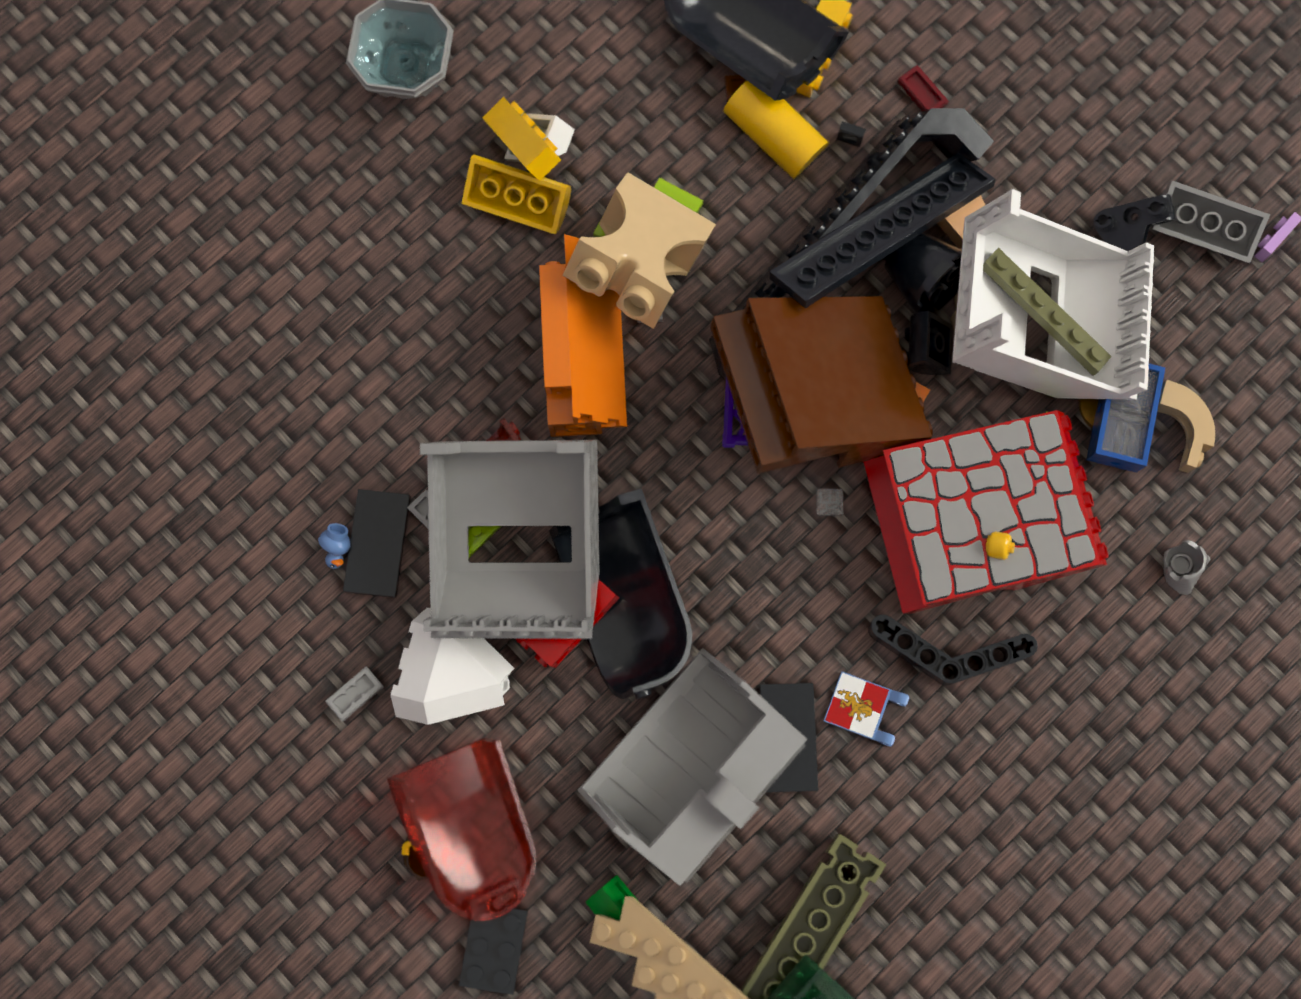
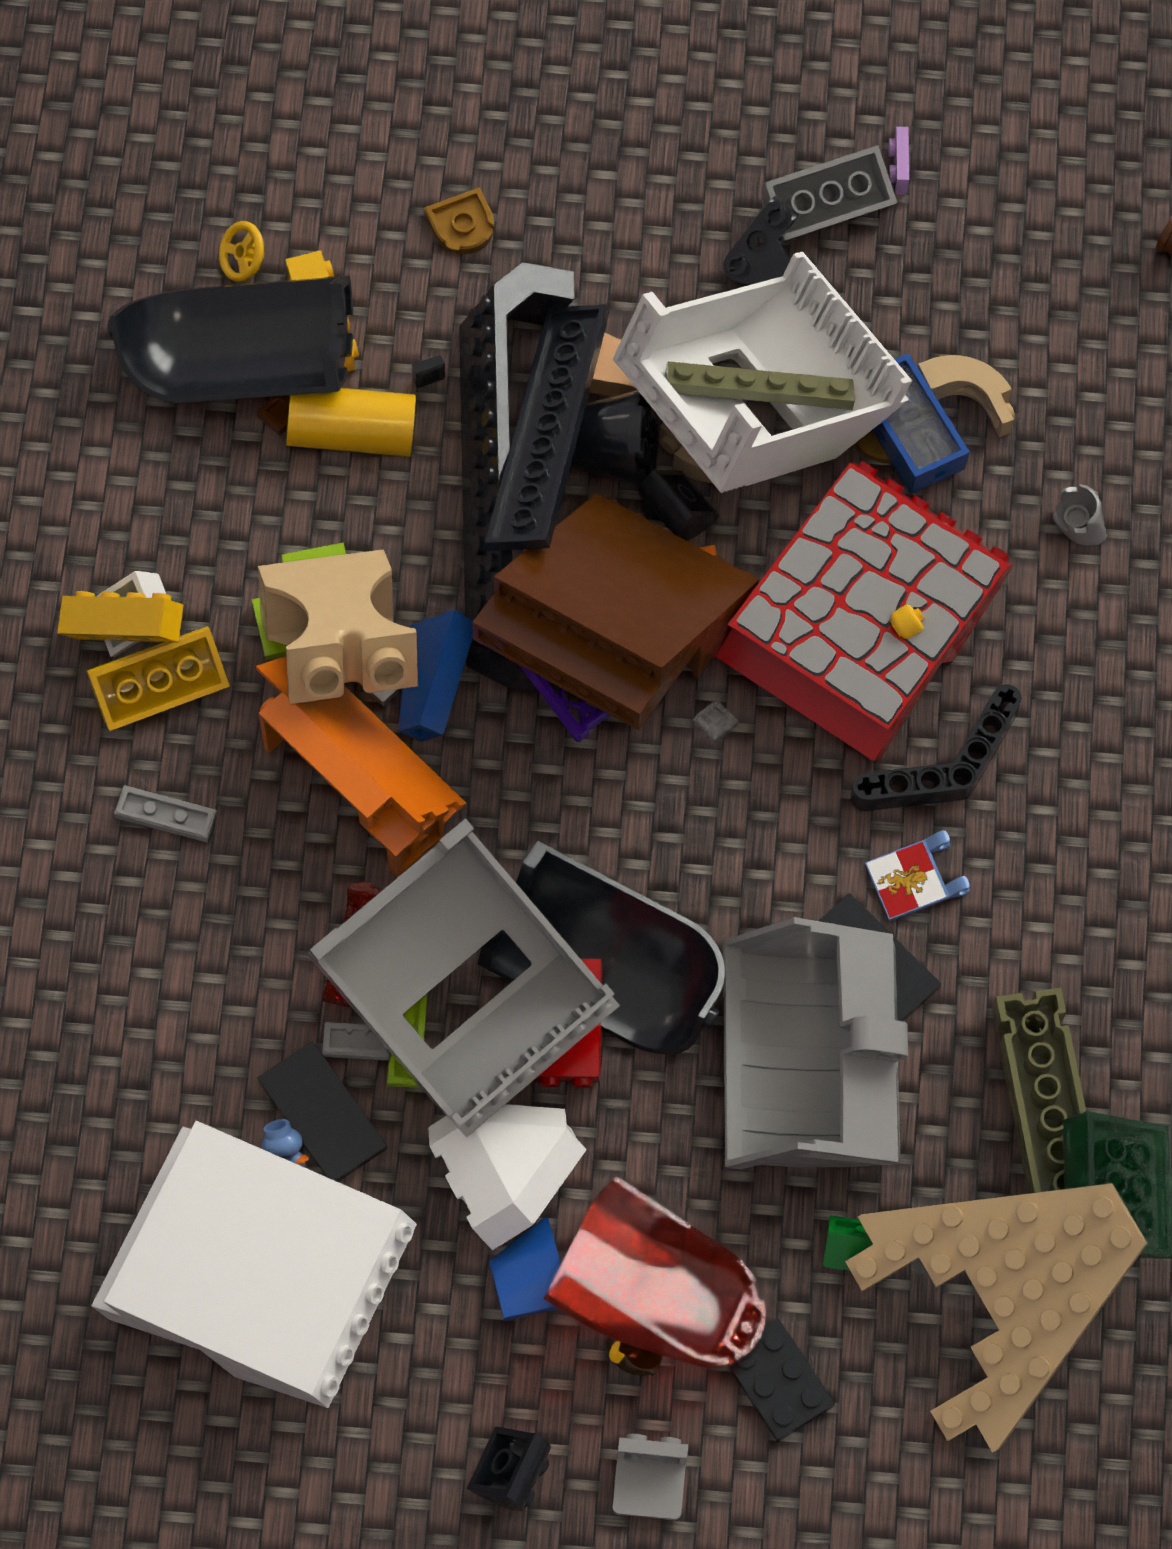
camera: 45 degrees left, 10 degrees down
light grey plate [325,666,384,722] -> none
dark red tile [897,65,948,111] -> none
none -> white panel [91,1121,417,1408]
none -> light grey tile [114,785,217,843]
none -> blue slope [398,610,473,742]
none -> pearl gold tile [424,187,494,254]
none -> black brick [467,1426,552,1511]
none -> blue slope [489,1217,570,1321]
none -> light grey bracket [612,1434,688,1521]

